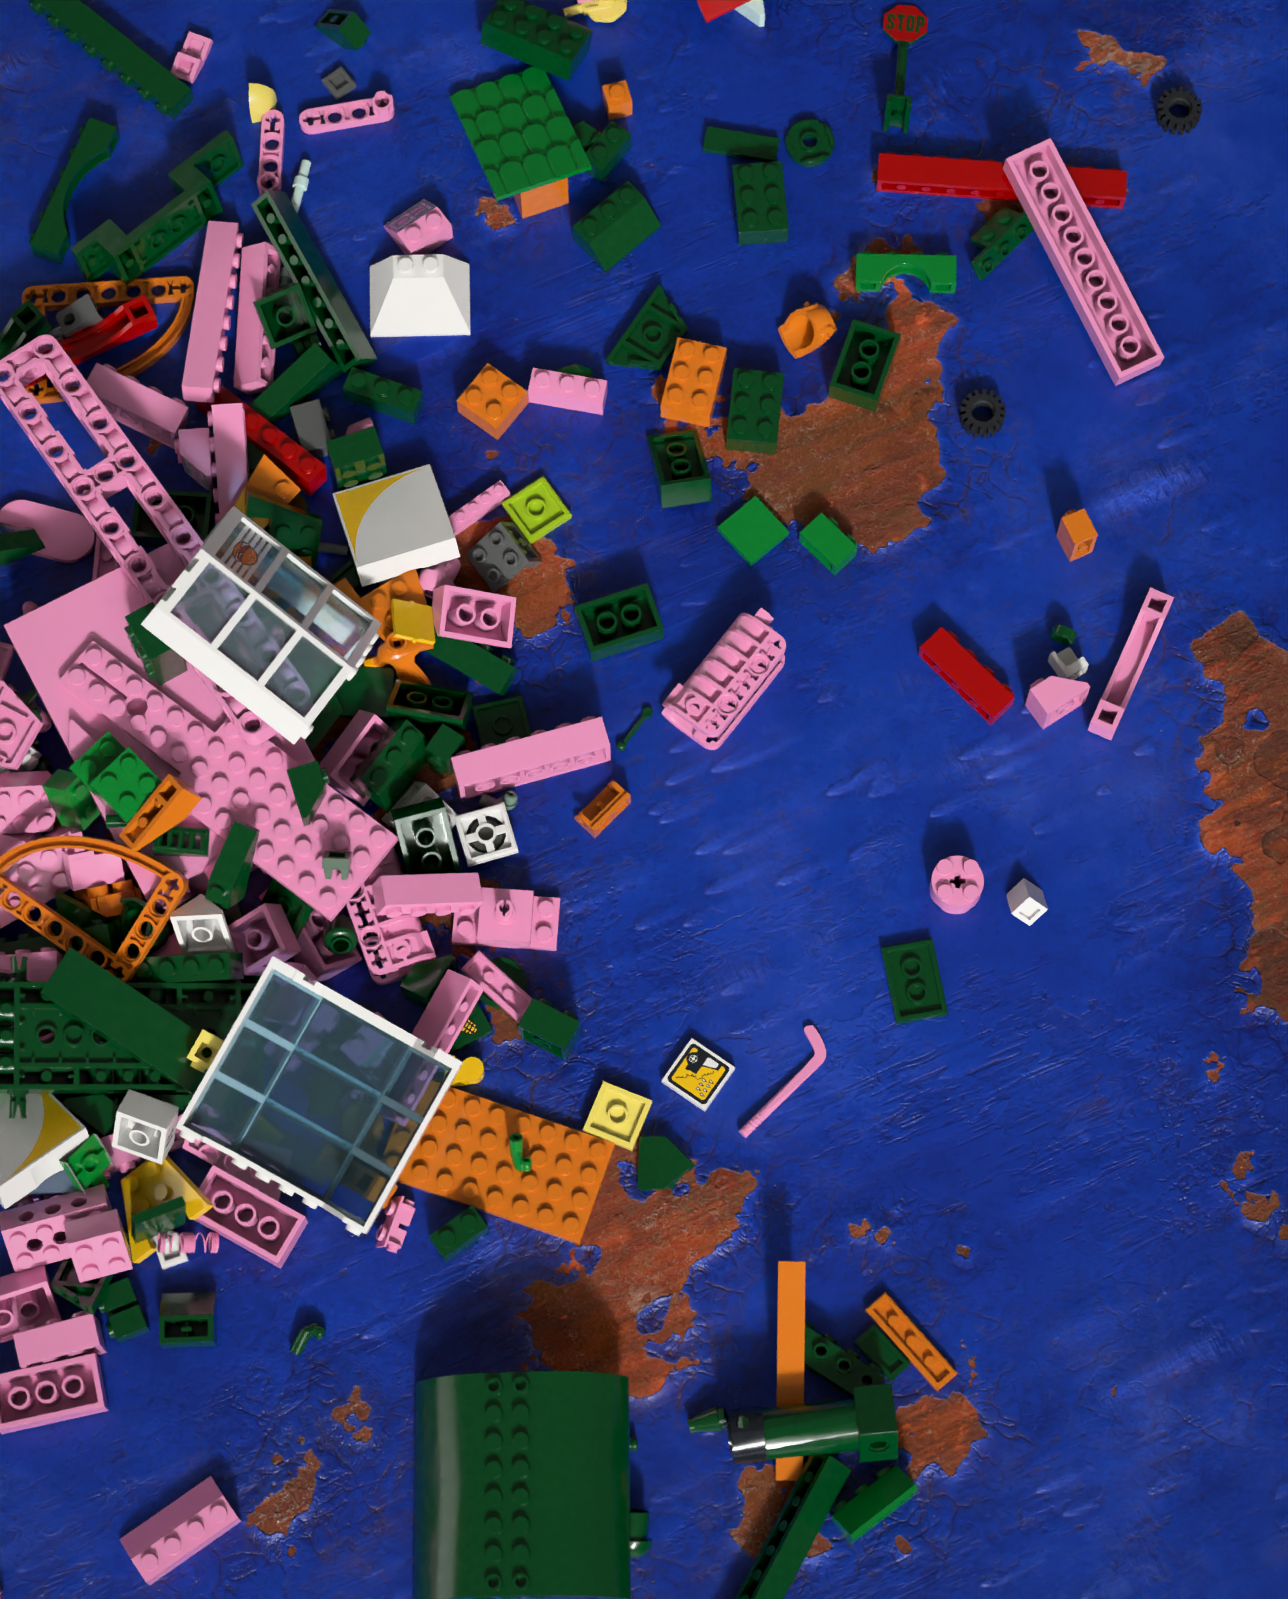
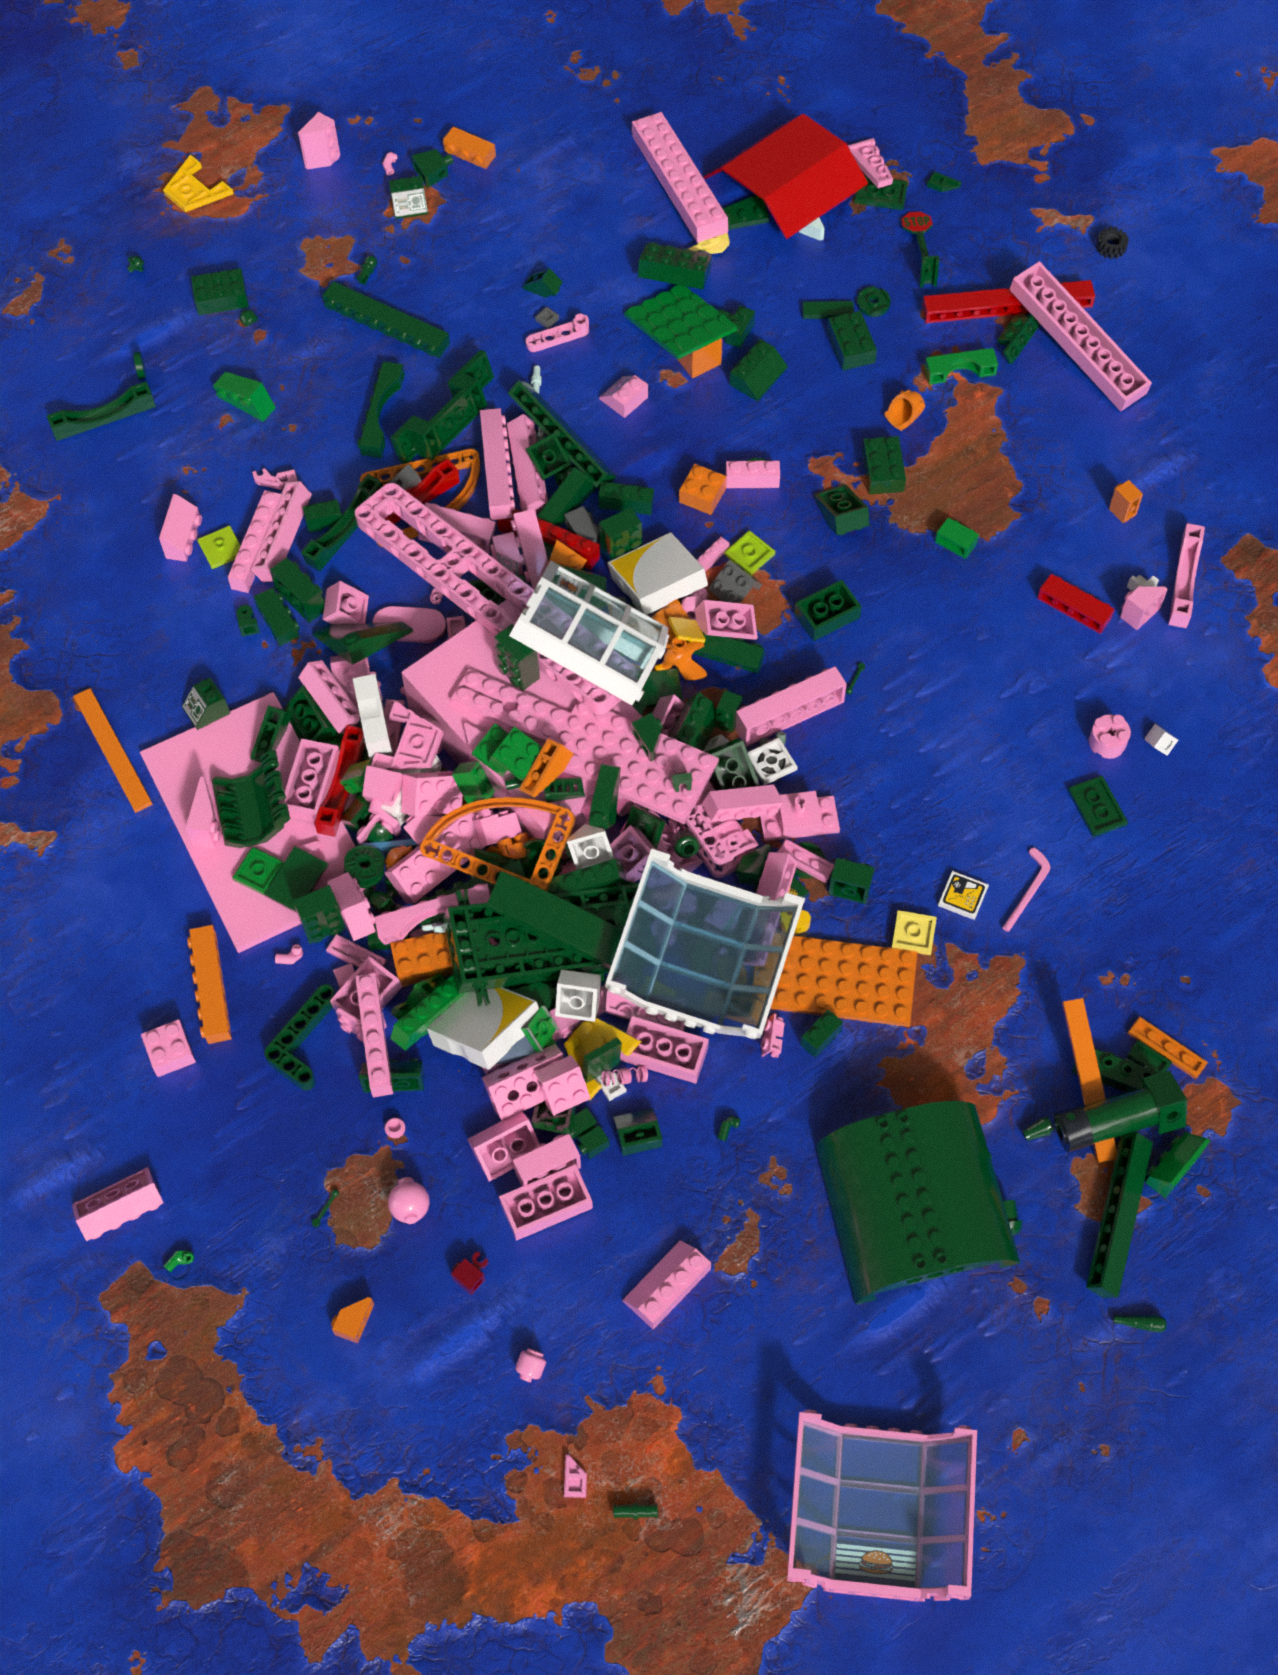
camera: 10 degrees left, 10 degrees down
bright pink slope [170,31,213,84] -> none
light yellow brick [187,1029,224,1073] -> none
light yellow brick [249,83,277,123] -> none
bright pink beam [257,109,285,196] -> none
white slope [370,254,471,337] -> none
dark green slope [386,679,473,732] -> none
dark green tile [472,695,531,747] -> none
green arm [509,1133,532,1173] -> none
orange hinge [574,780,631,838] -> none
orange brick [602,80,632,121] -> none
dark green wing [606,285,688,371] -> none
dark green slope [637,1136,696,1191] -> none
orange brick [660,337,727,428] -> none
bright pink piece [661,607,786,750] -> none
green tile [717,496,789,566] -> none
dark green brick [828,319,901,412] -> none
black tyre [959,389,1006,439] -> none
dark green tile [1050,624,1077,645] -> none

